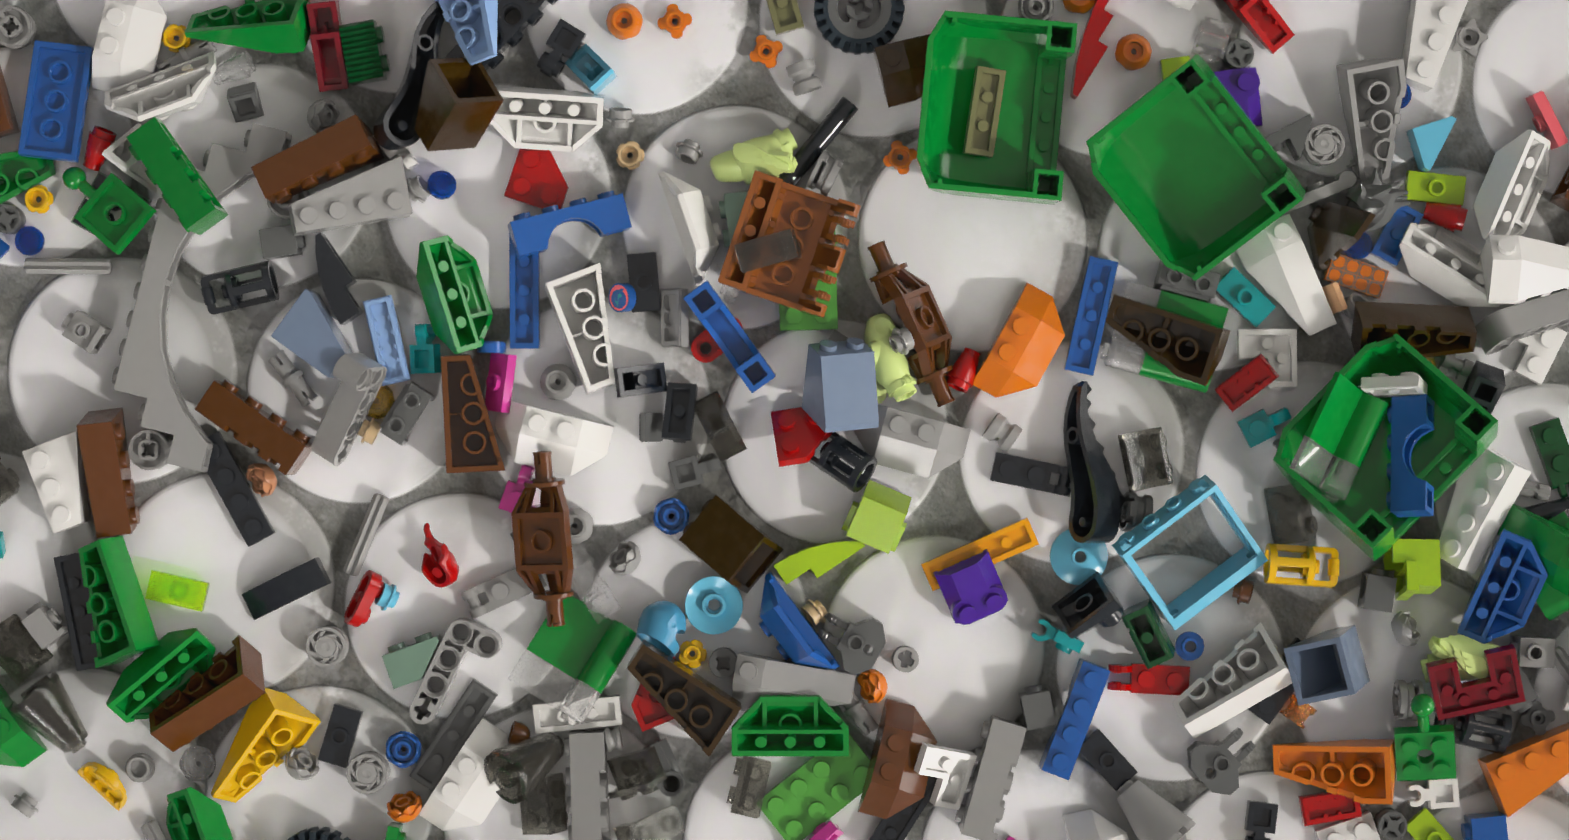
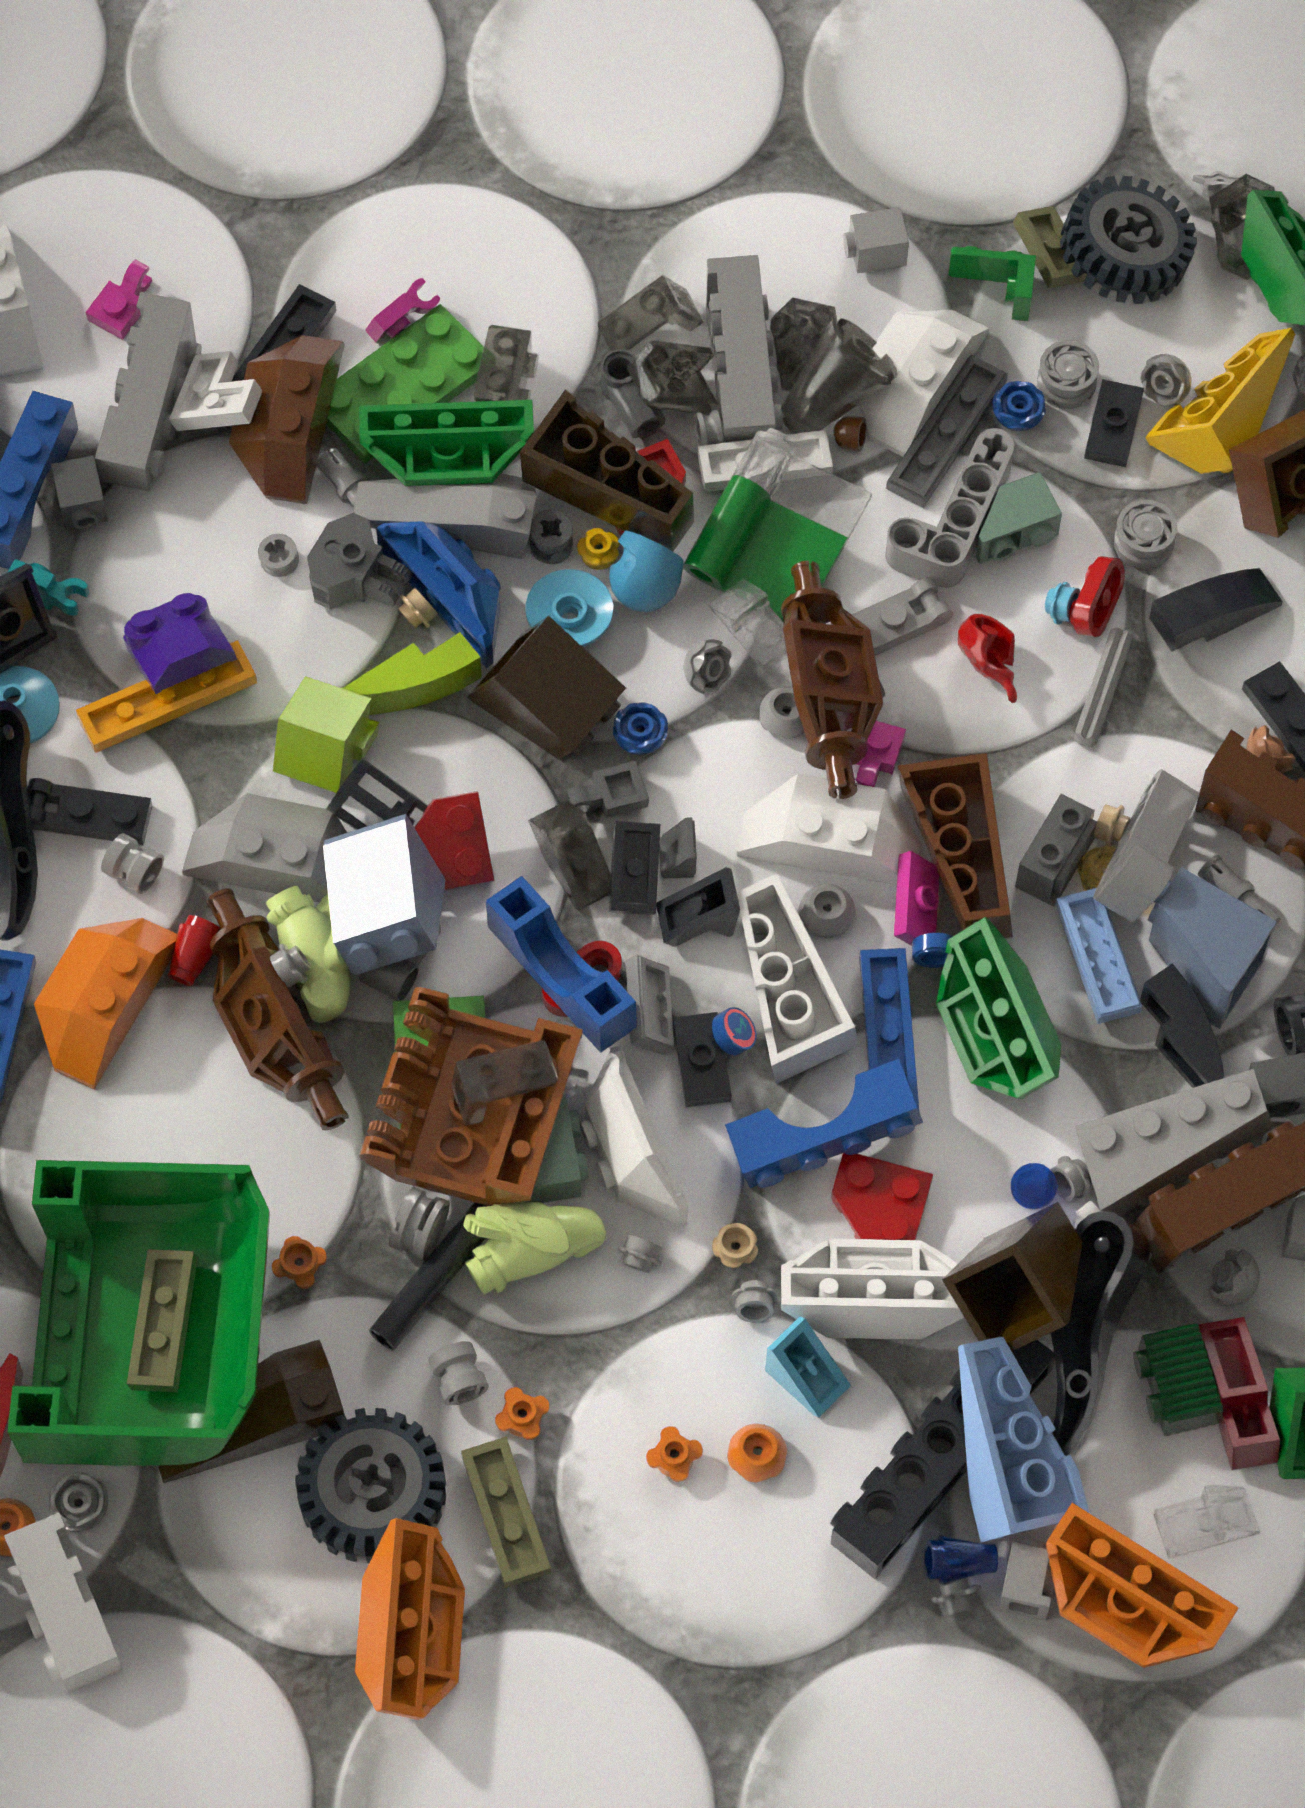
camera: 175 degrees right, 25 degrees down
orange plate [387,791,422,823] -> none
teal plate [409,324,441,374] -> none
black plate [537,19,586,78] -> none
orange plate [857,669,888,703] -> none

